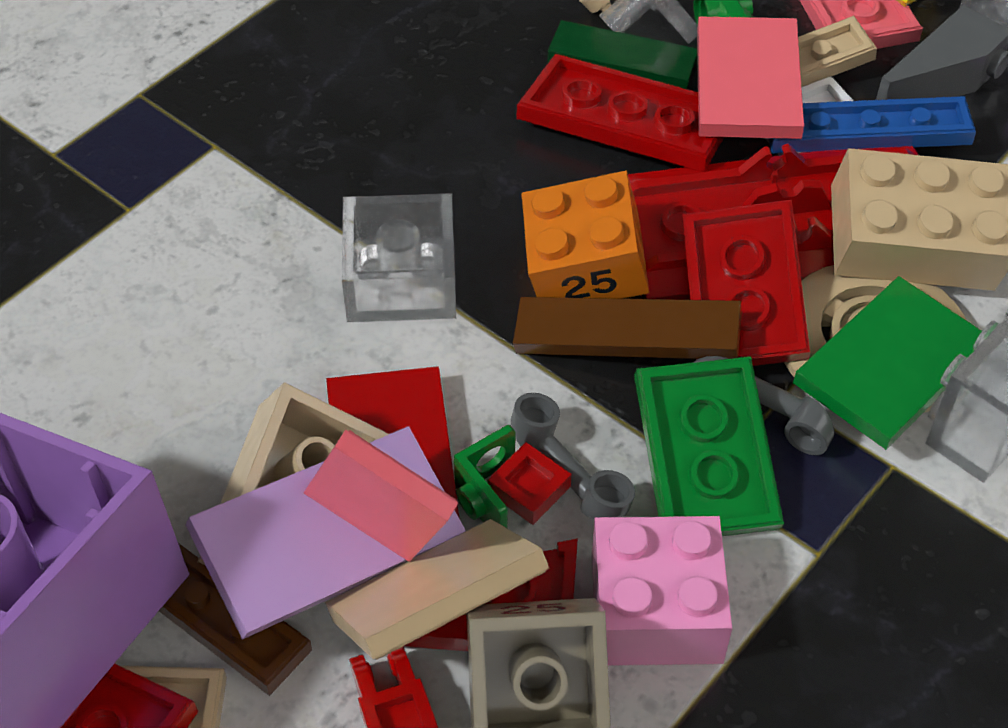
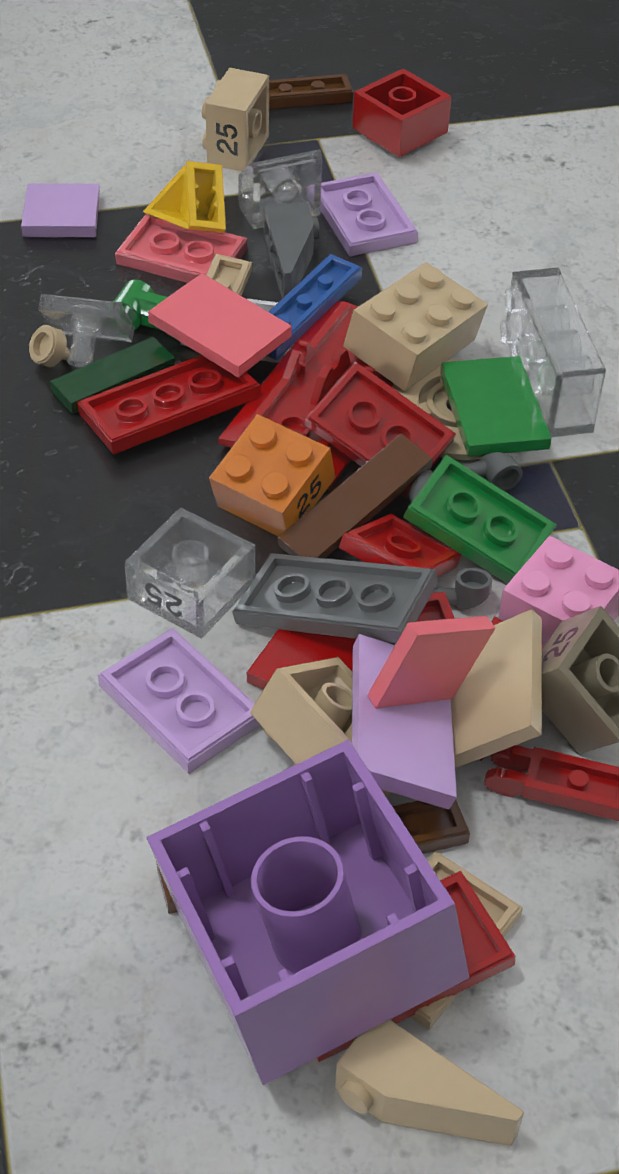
camera: 55 degrees left, 5 degrees down
none -> lavender tile [98,628,260,774]
none -> dark grey tile [232,553,438,643]
none -> red tile [339,514,462,578]

